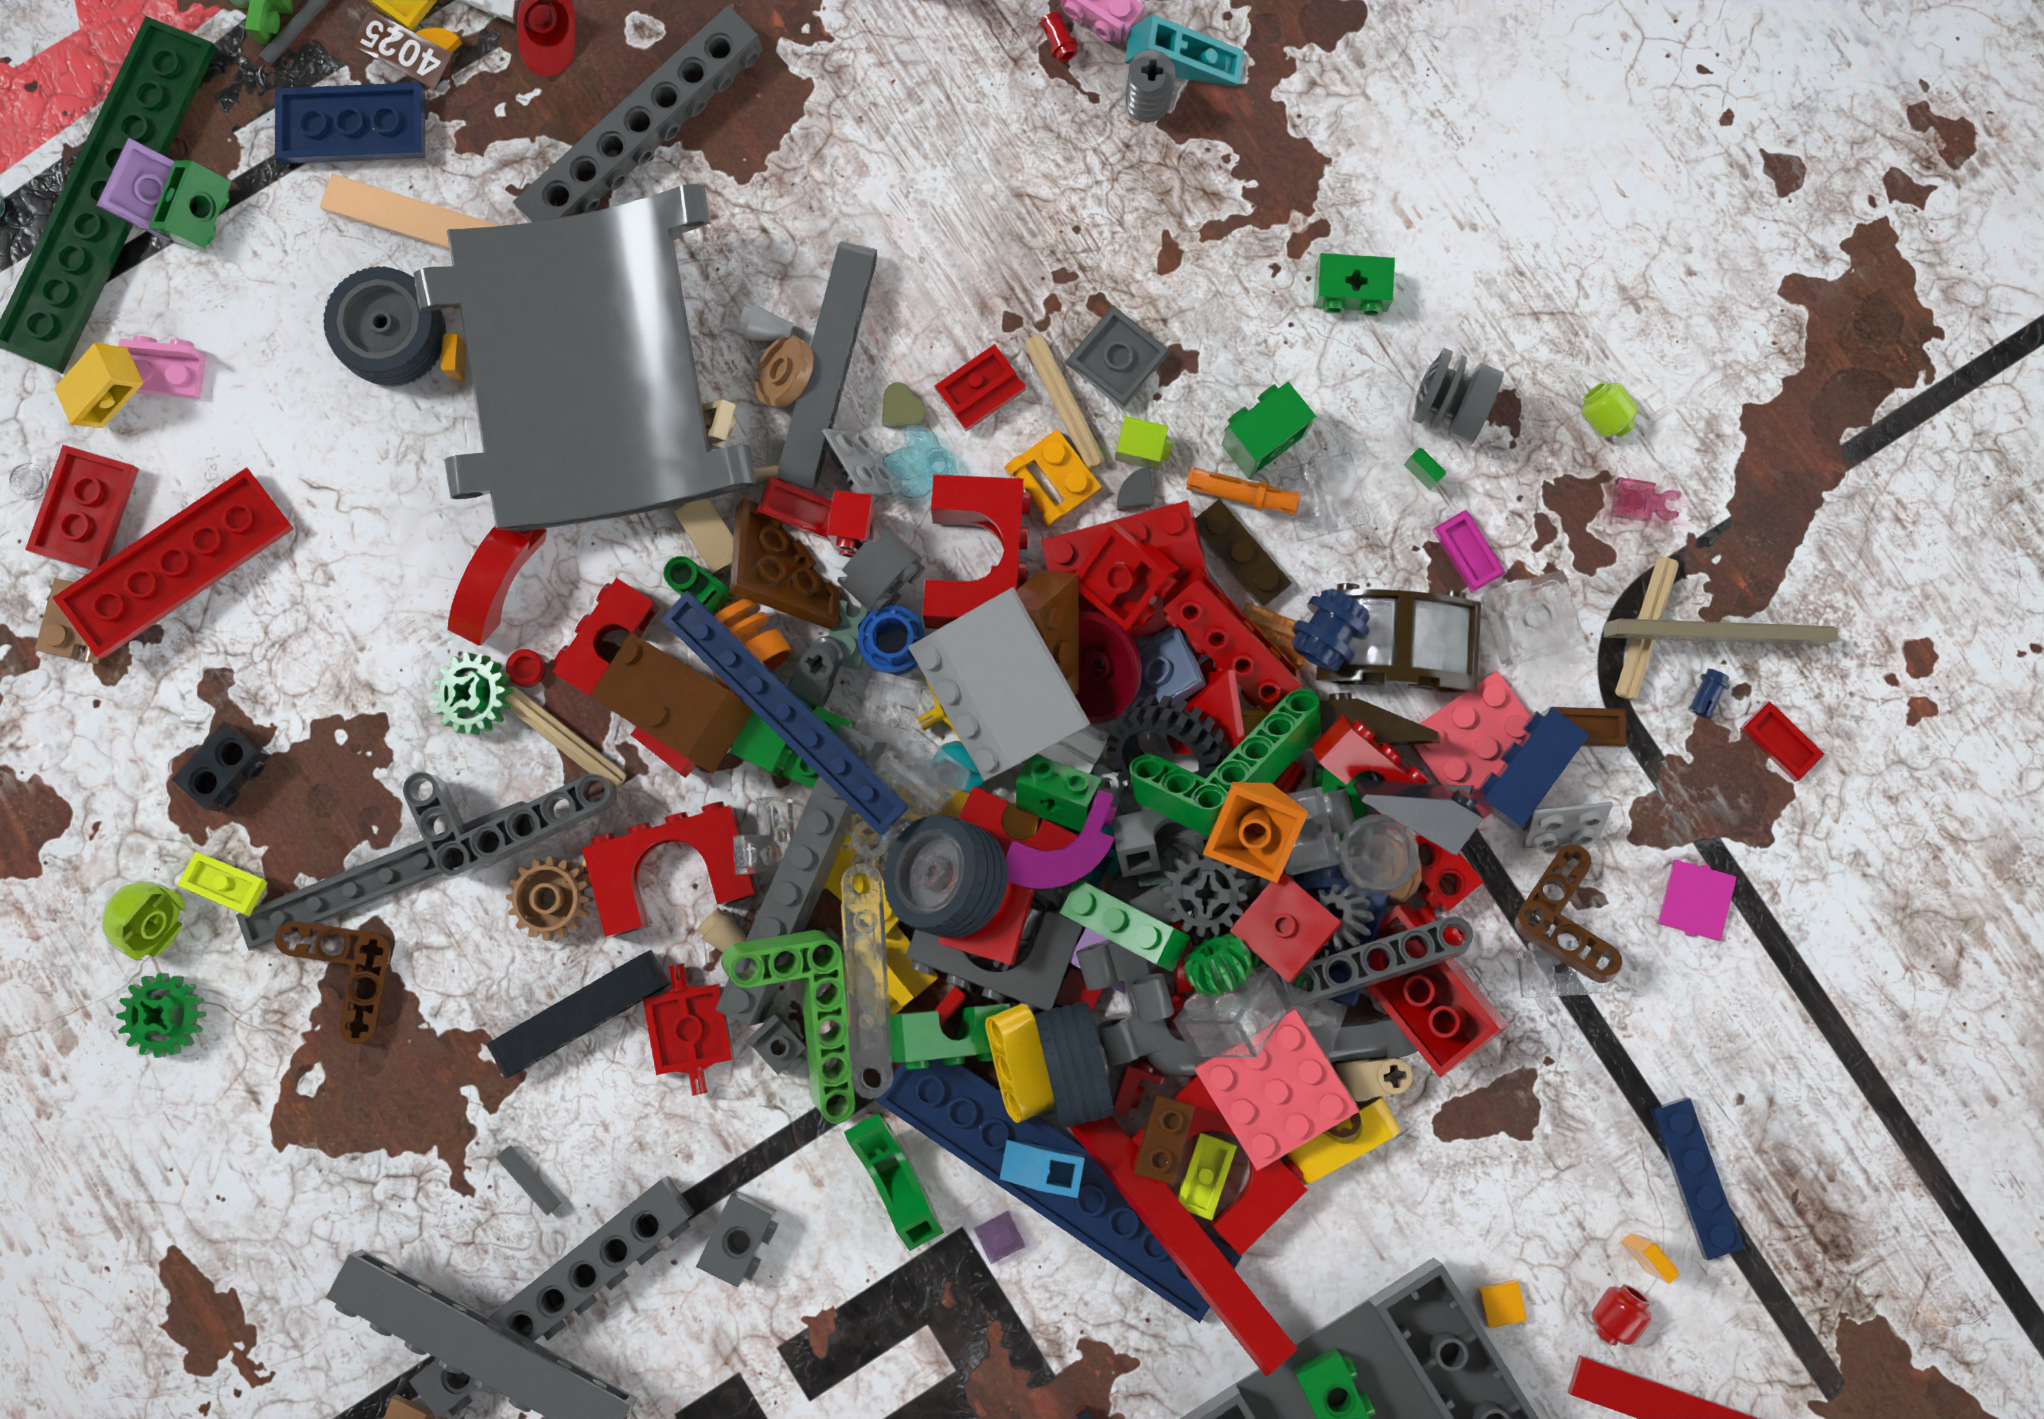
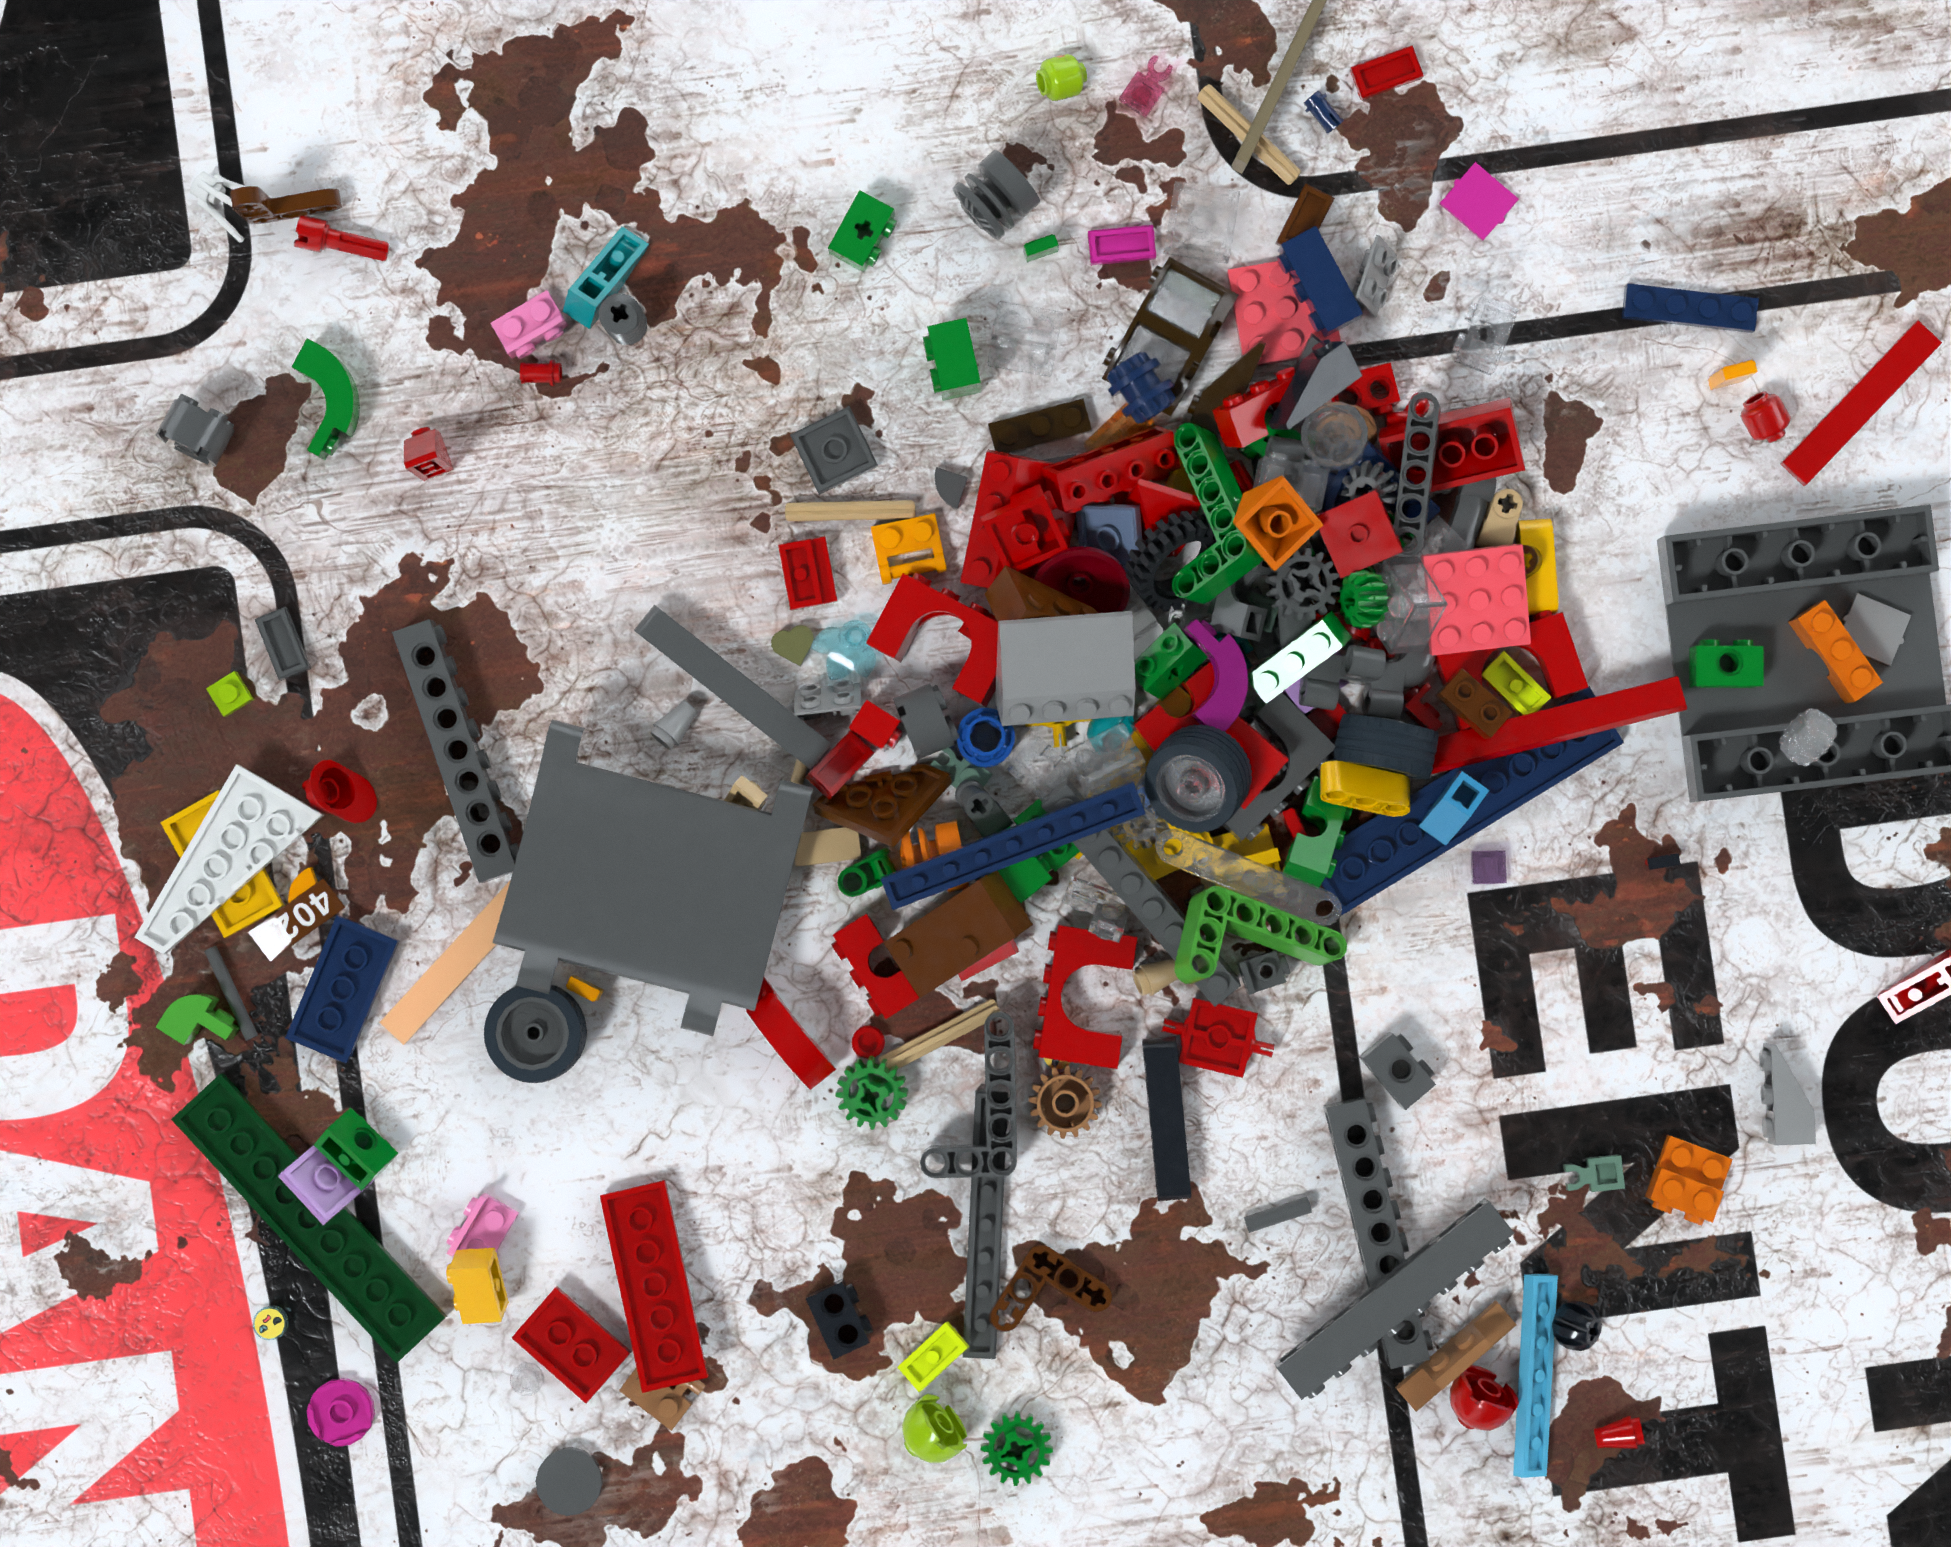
camera: 60 degrees left, 5 degrees up
medium nougat tile [754,335,814,409] -> none
green arch [844,1113,944,1251] -> none
lime brick [1115,416,1173,471] -> none
orange pin [1186,466,1301,517] -> none
light orange tile [1477,1279,1527,1329] -> none
reddish brown beam [1515,844,1622,983] -> none

